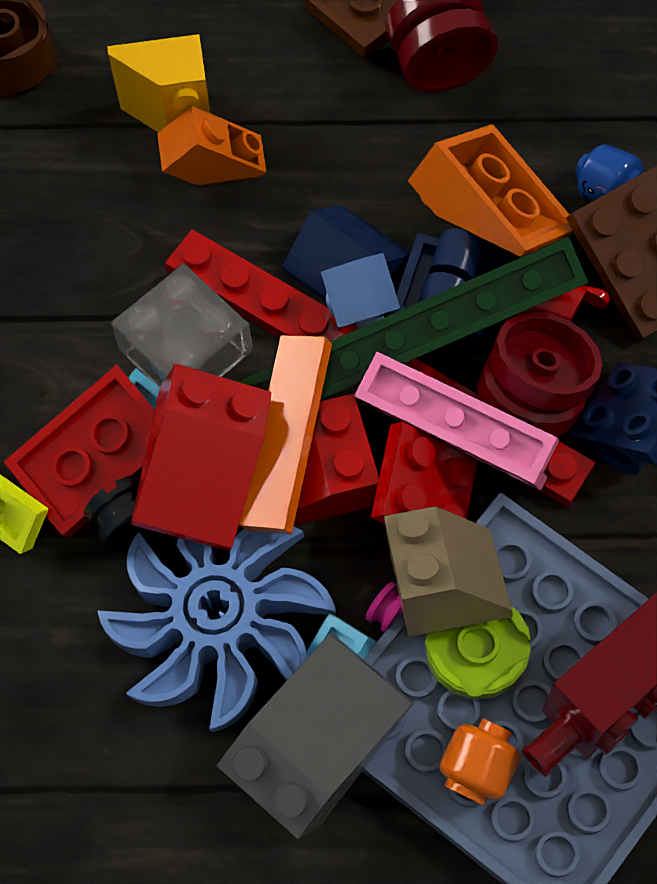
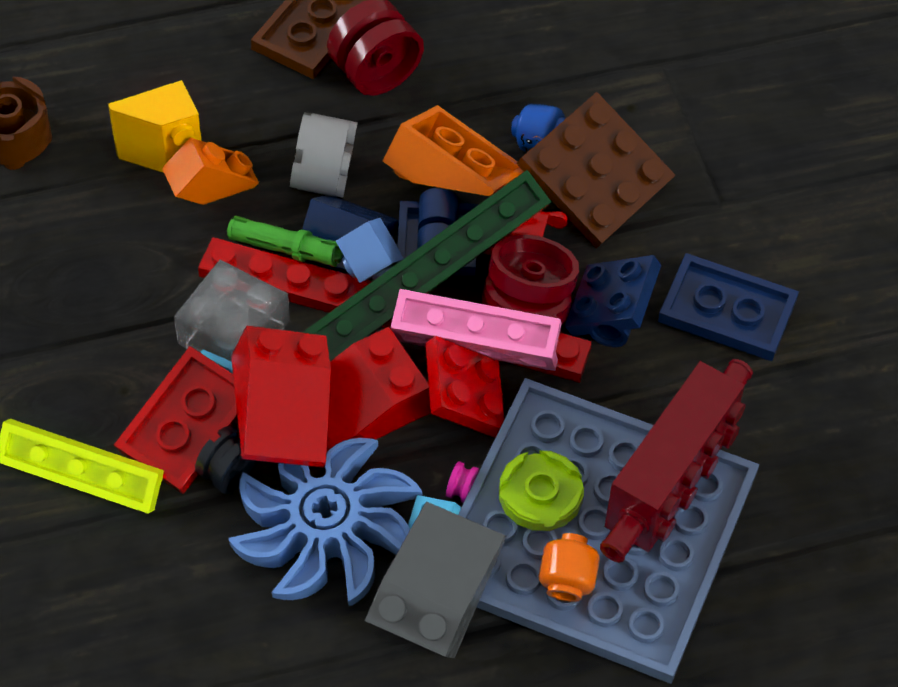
camera: 20 degrees left, 10 degrees down
tile [239,335,332,535] -> none
dark tan slope [384,506,513,637] -> none
none -> bright green pin [227,216,343,267]
none -> light grey brick [289,112,358,198]

